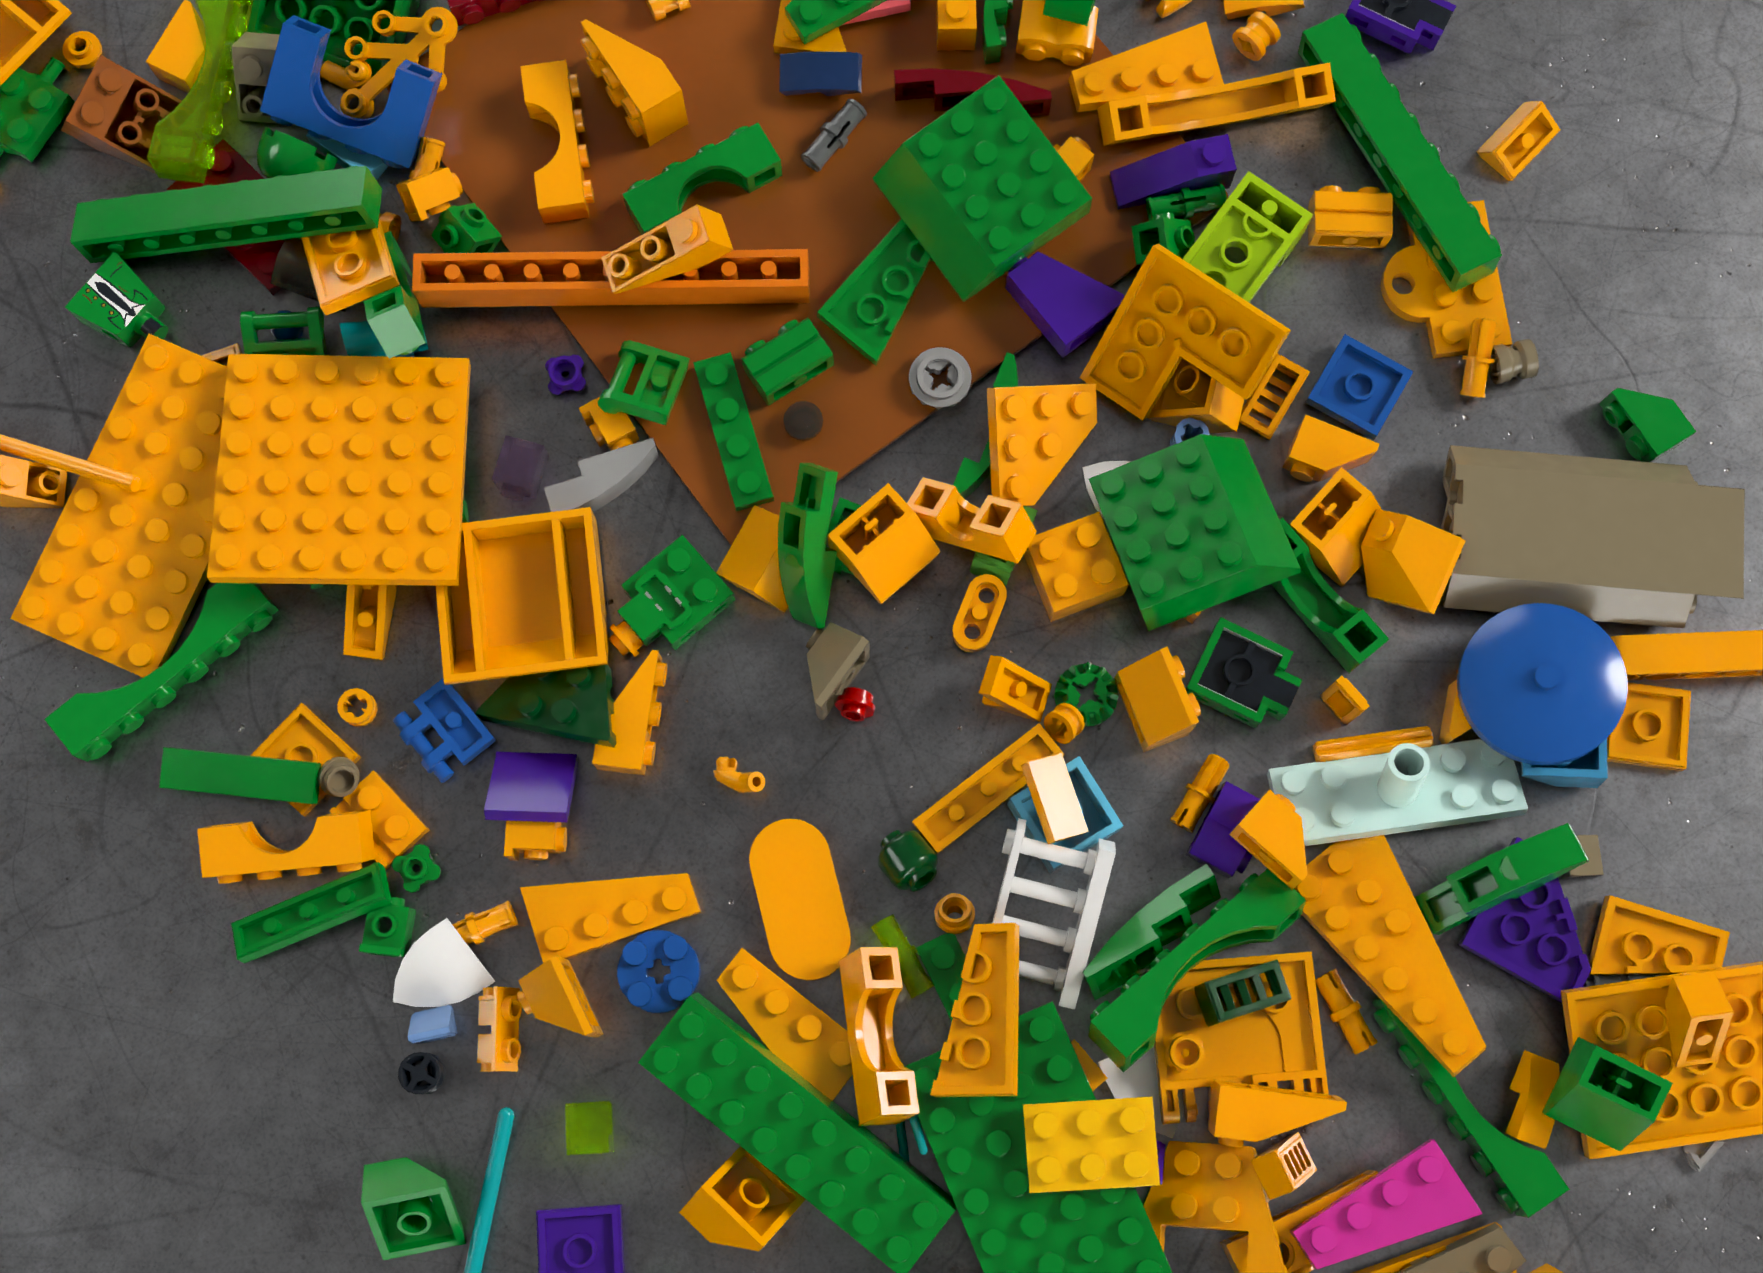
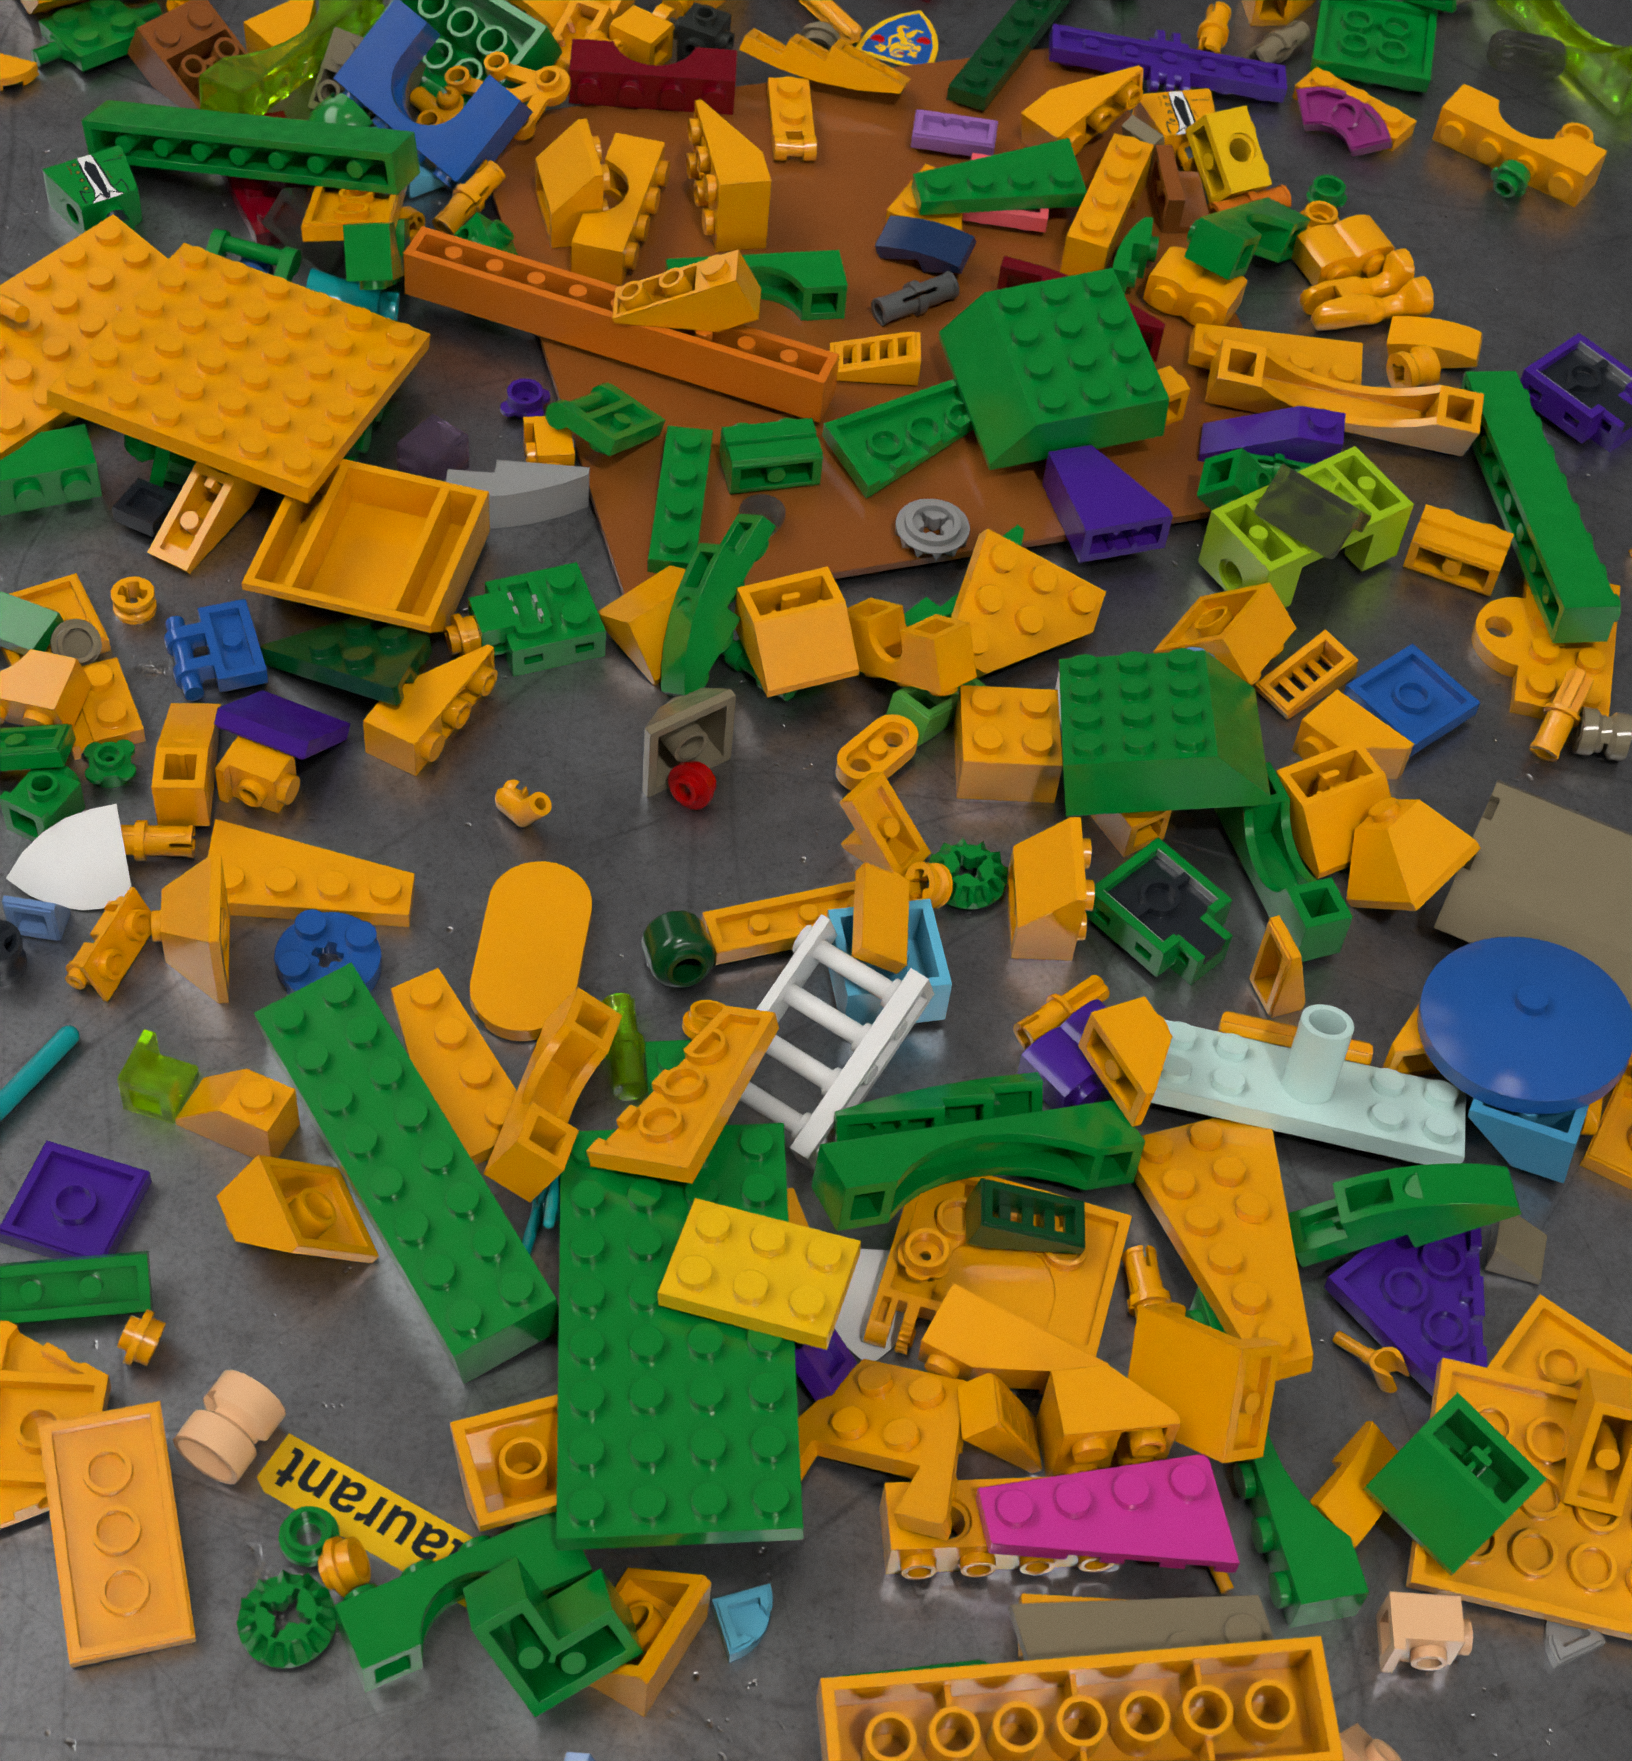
camera: 15 degrees right, 25 degrees down
light orange brick [396,167,463,221] -> none
light orange plate [1079,243,1291,421] -> none
none -> black plate [112,478,179,537]
none -> light orange slope [151,703,221,826]
none -> light orange slope [175,1068,300,1158]
none -> light orange slope [535,118,610,248]
none -> light orange slope [829,332,921,386]
none -> light orange slope [1036,1365,1181,1477]
none -> light orange panel [1128,1302,1282,1463]
none -> clear smoke panel [1254,464,1372,560]
none -> light orange hand [1332,1331,1410,1393]
none -> light nougat brick [1376,1591,1473,1673]

